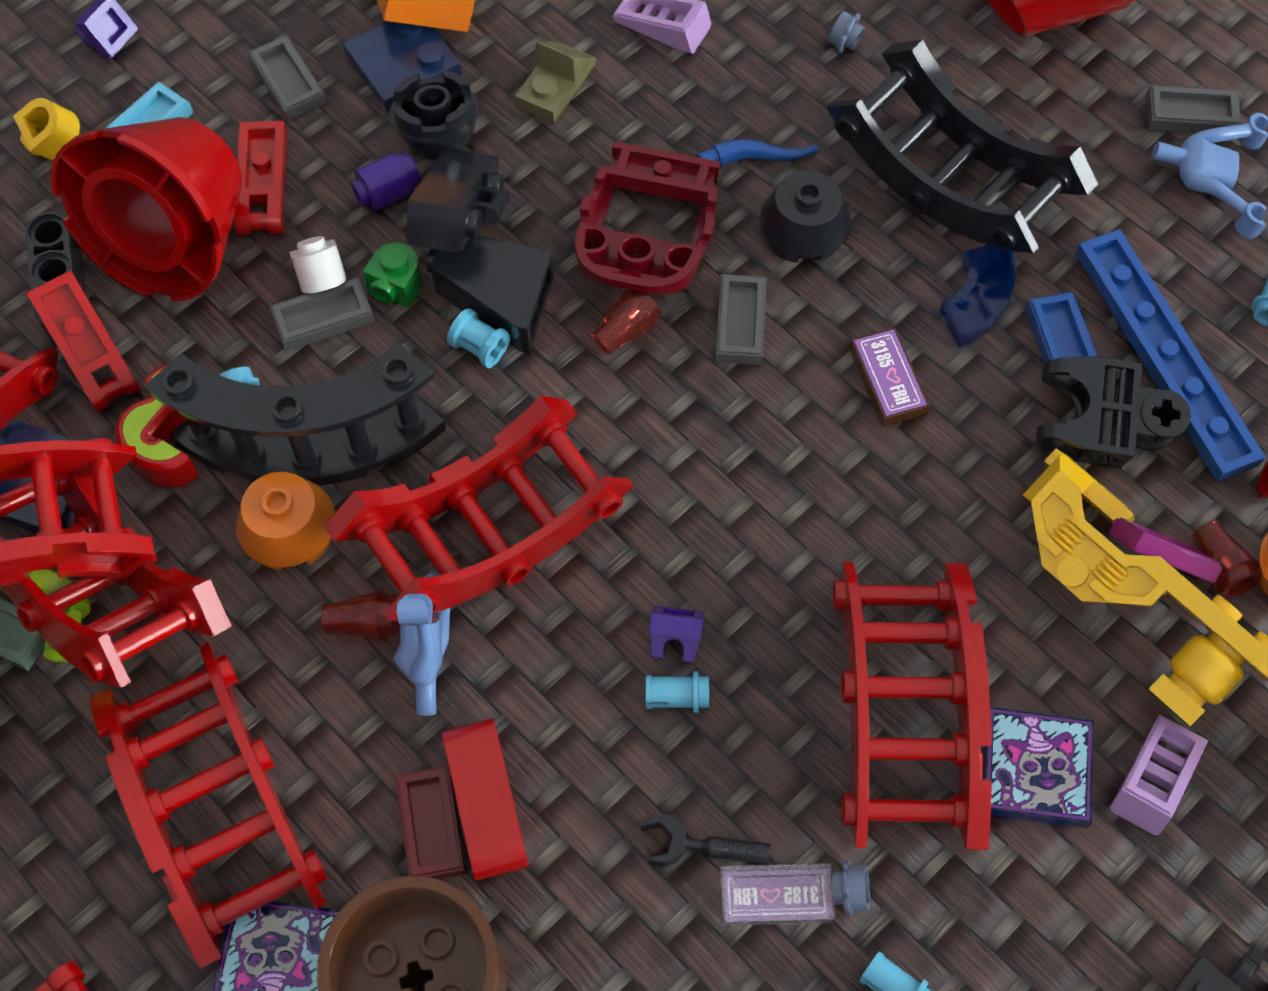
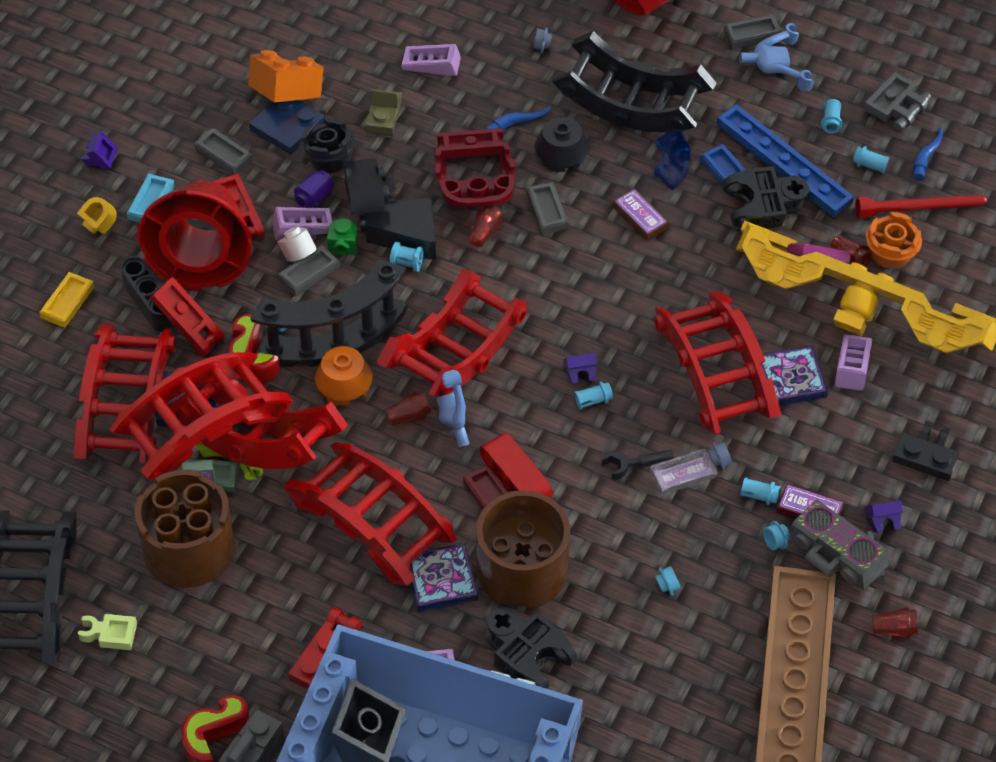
camera: 20 degrees left, 10 degrees down
none -> lavender slope [272,207,333,240]

